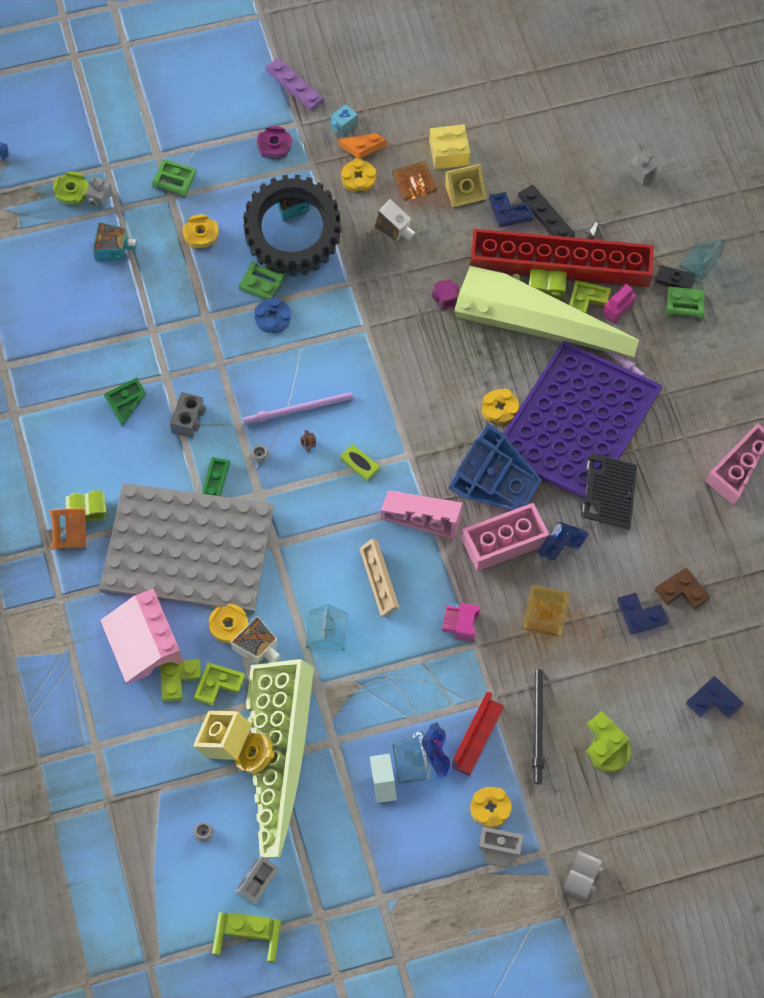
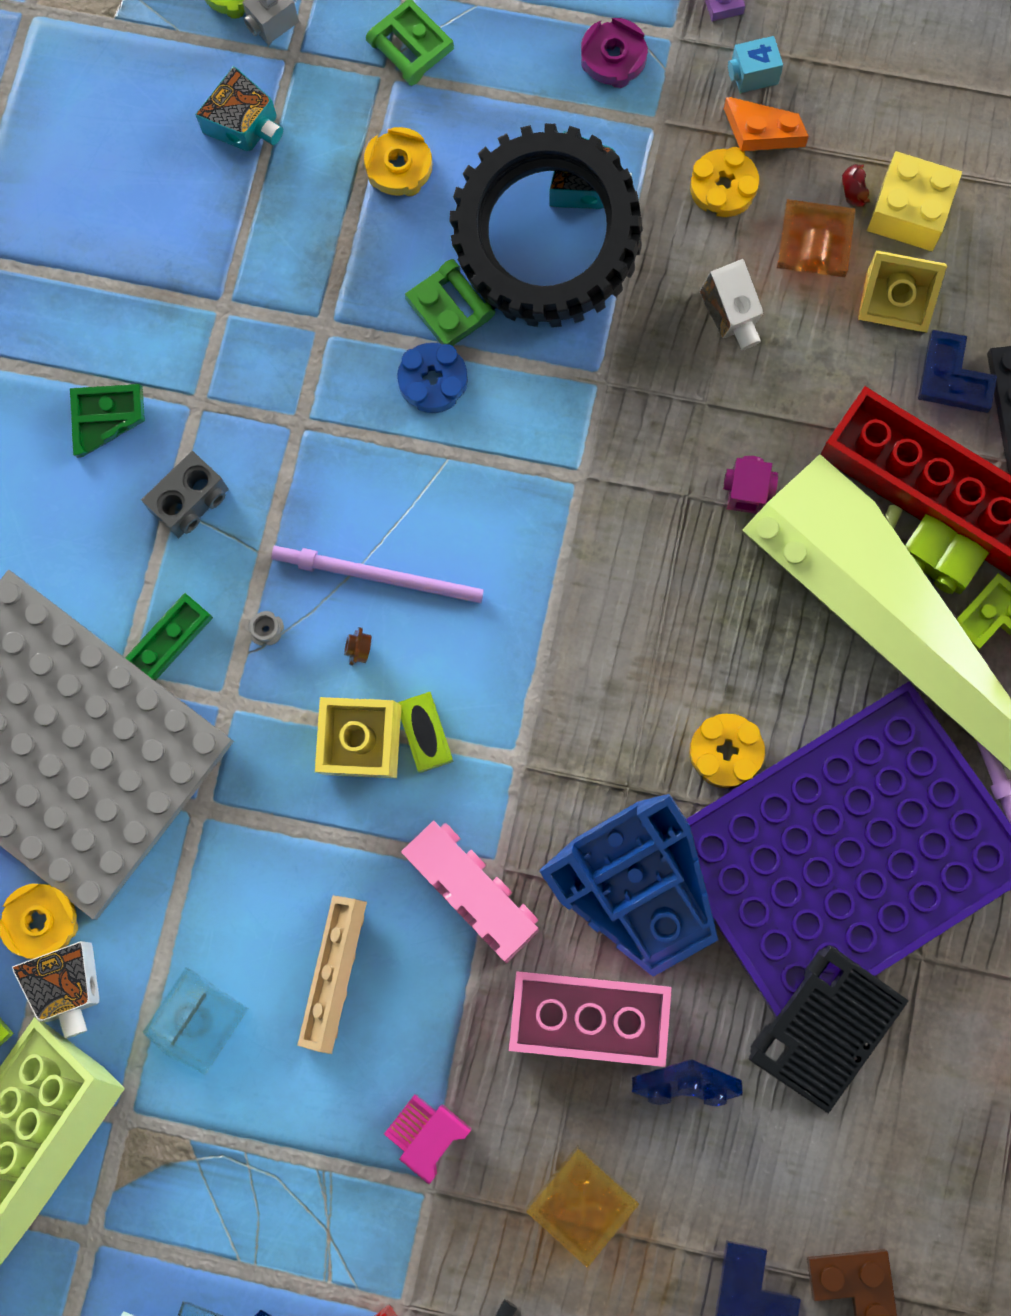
camera: 35 degrees right, 15 degrees up
none -> light yellow brick [315,697,401,779]
none -> dark red plate [842,164,870,207]

